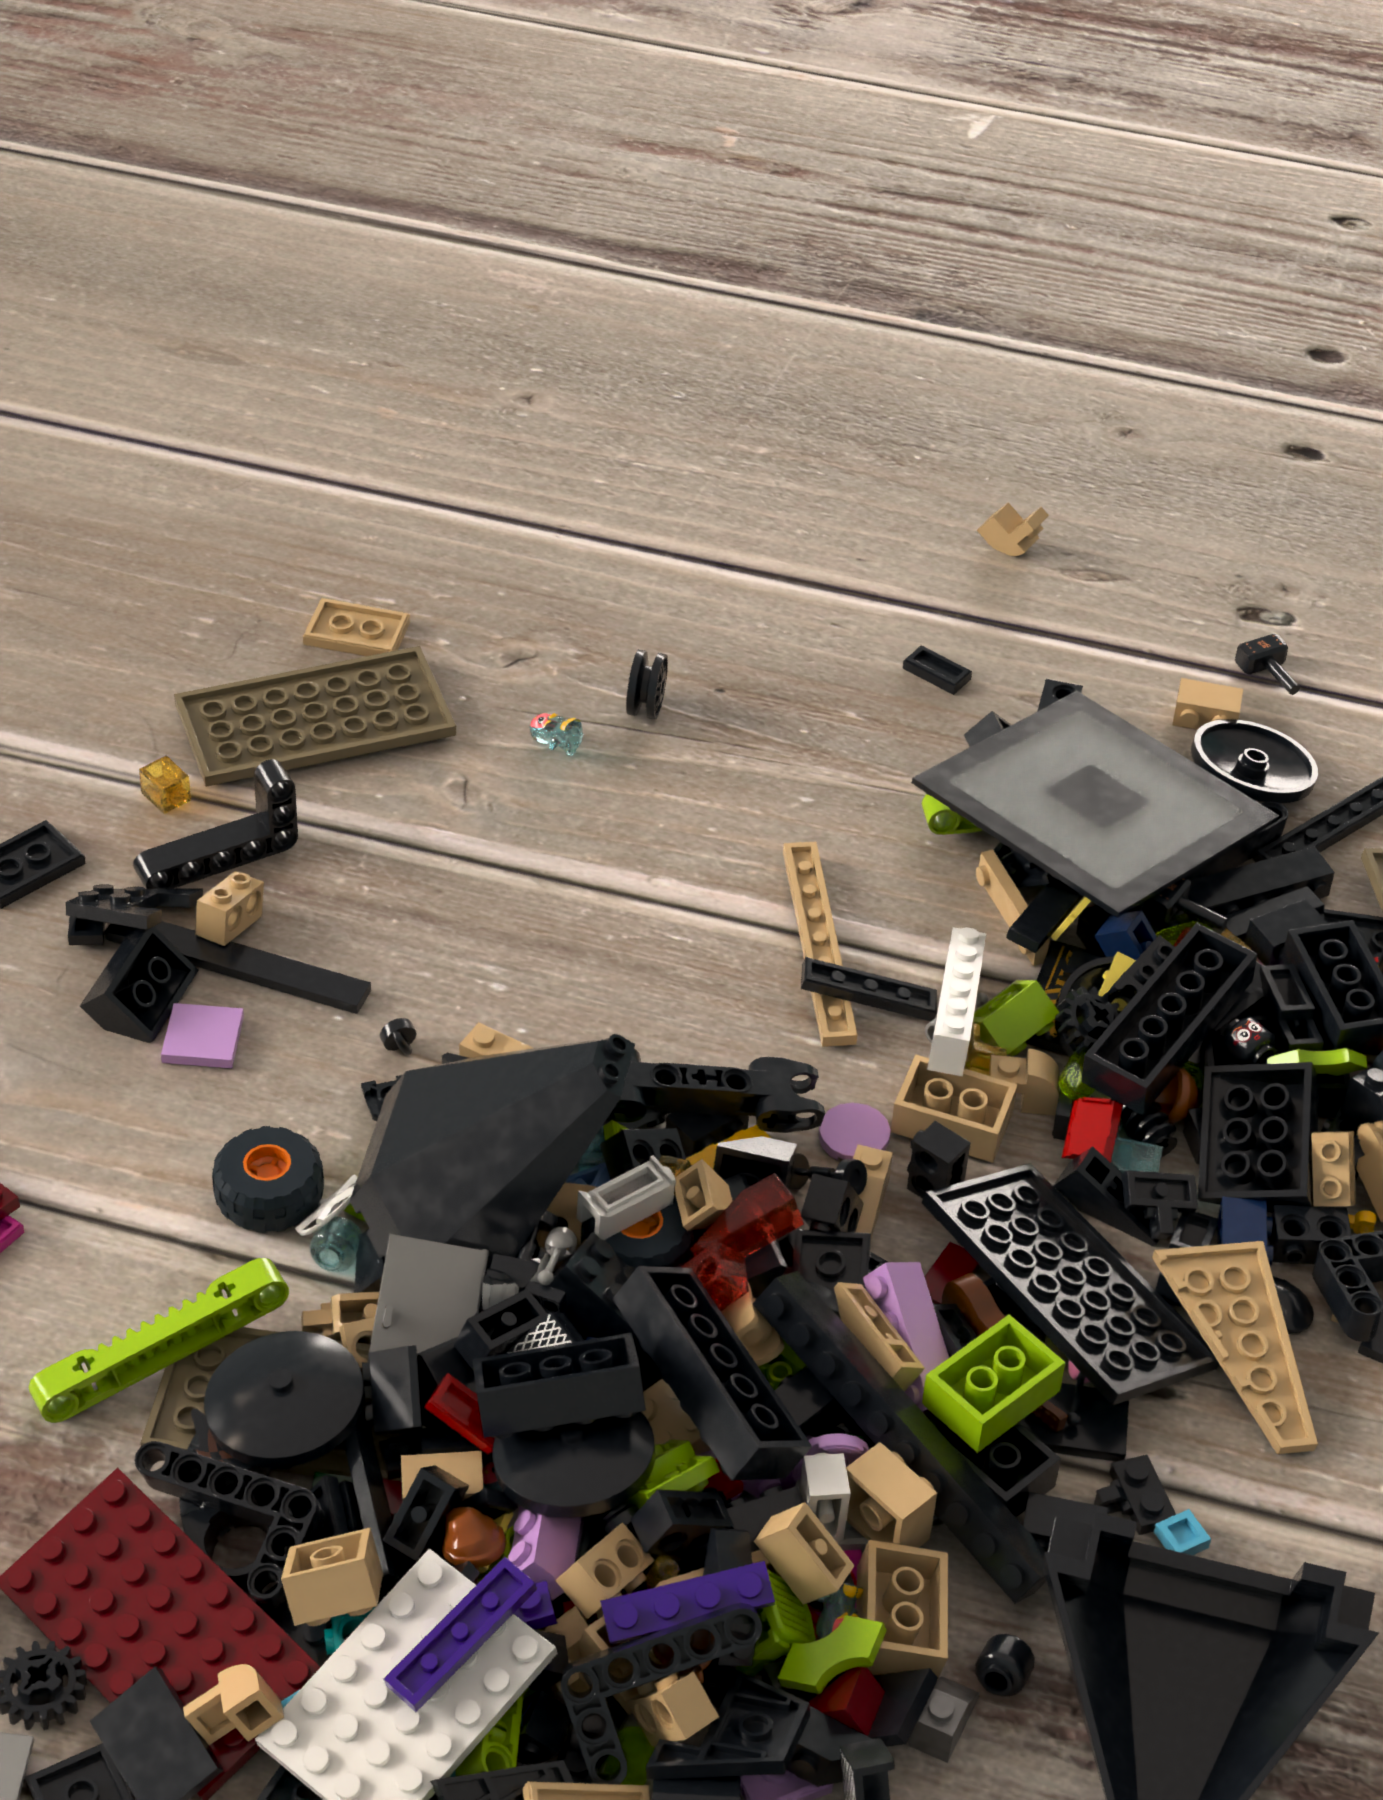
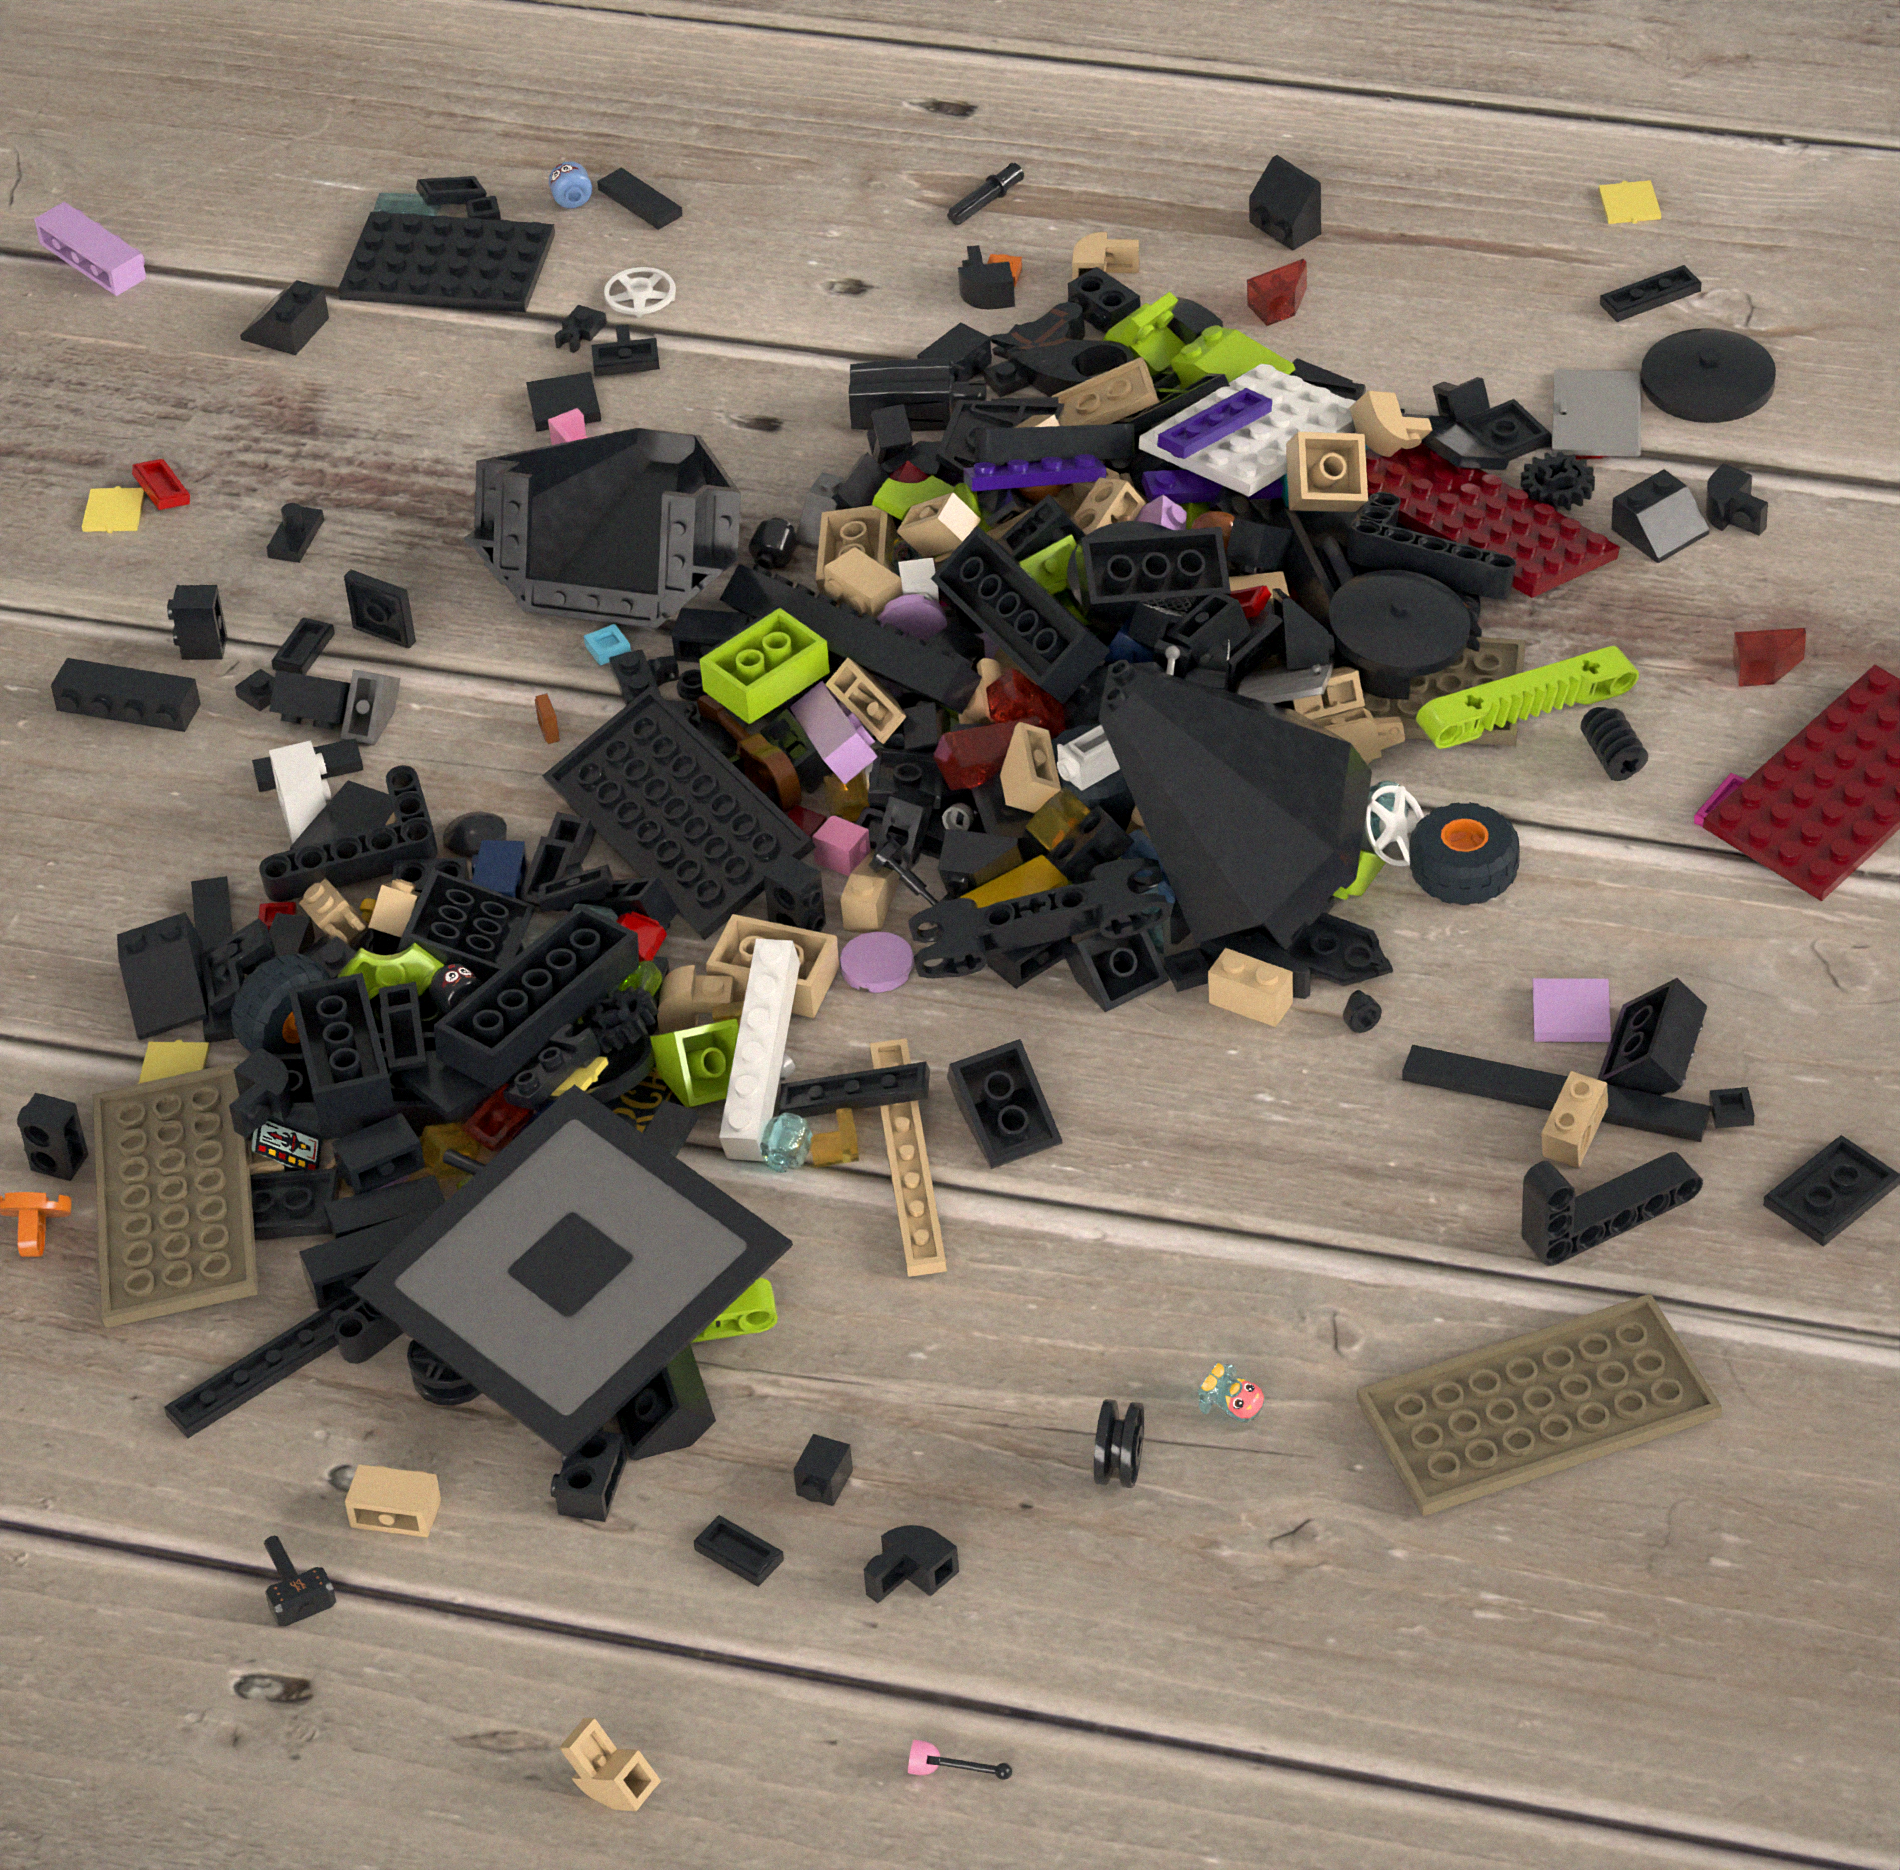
camera: 175 degrees left, 0 degrees up
black wing [66,884,203,930] -> none
clear yellow brick [139,755,191,814] -> none
tan tile [303,598,410,656] -> none
tan wing [1152,1241,1318,1454] -> none
black dish [1191,719,1318,803] -> none
none -> dark orange tile [534,693,560,744]
none -> black plate [676,669,708,701]
none -> clear light blue head [760,1113,813,1173]
none -> black brick [793,1434,853,1506]
none -> clear yellow panel [808,1107,859,1168]
none -> bright pink panel [812,816,871,877]
none -> black brick [863,1525,959,1604]
none -> hinge [908,1739,1012,1780]
none -> black slope [946,1039,1063,1169]
none -> black piece [1580,707,1649,781]

